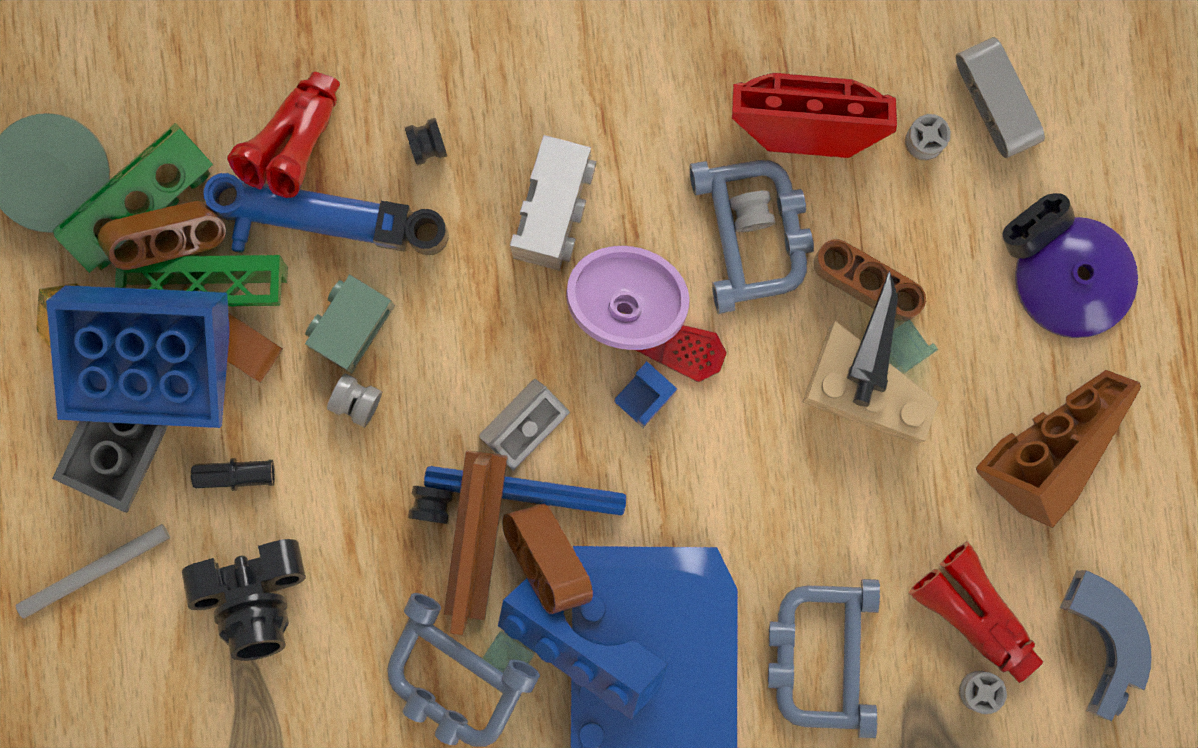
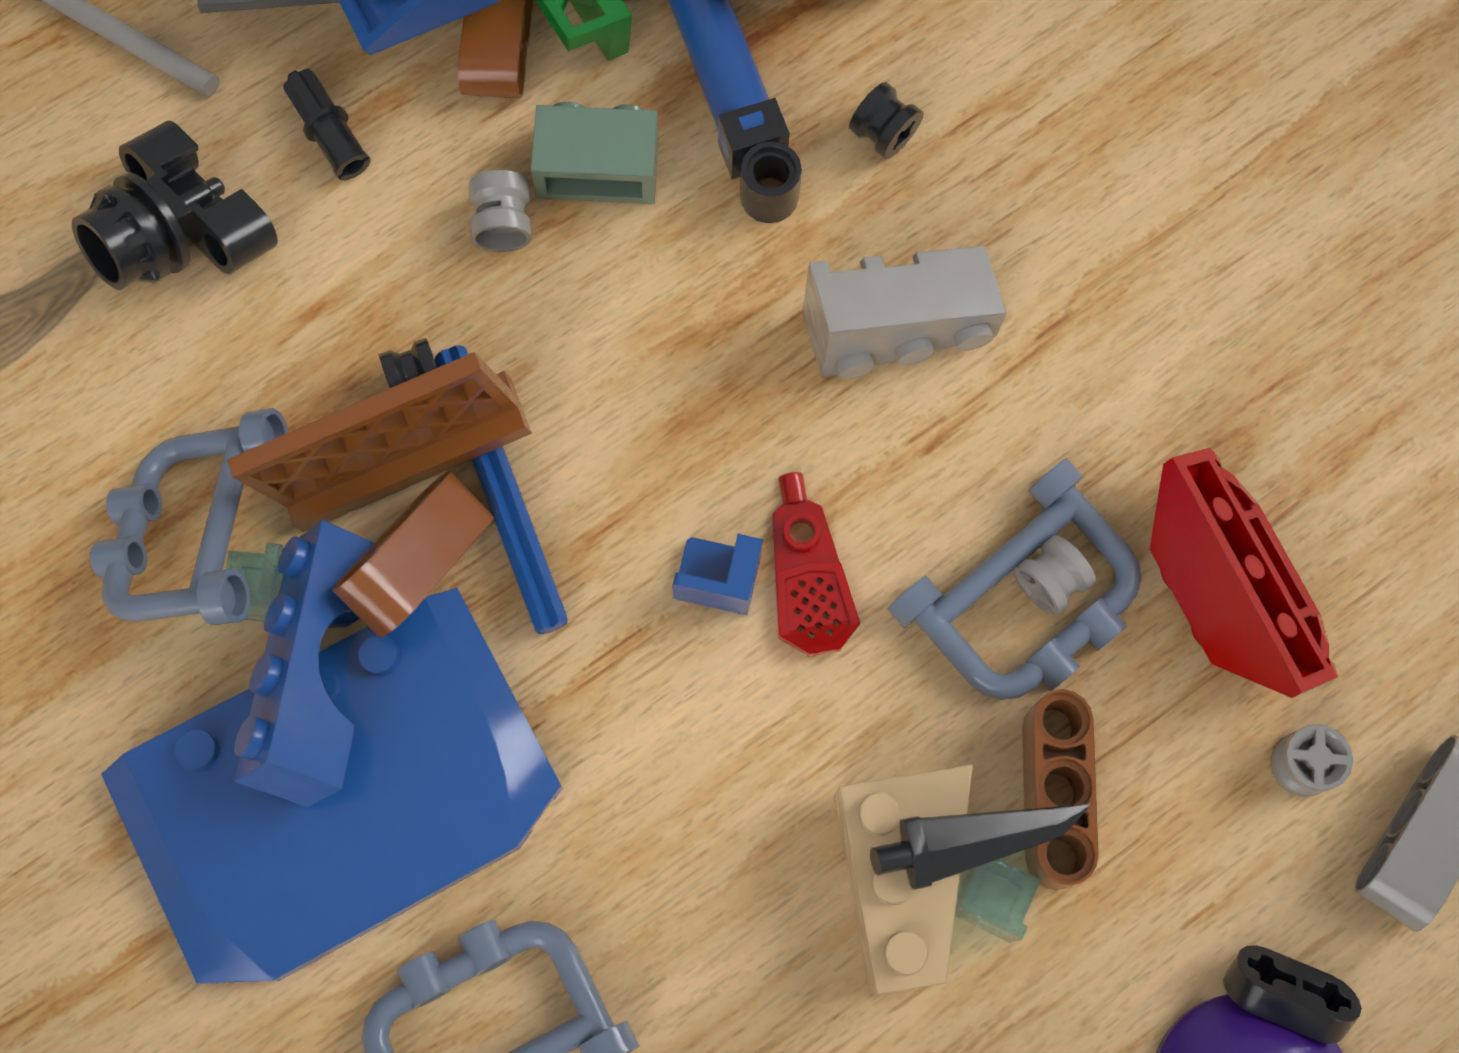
camera: 60 degrees right, 10 degrees down
light grey slope [479,379,570,471] -> none
lavender dish [566,246,689,350] -> none

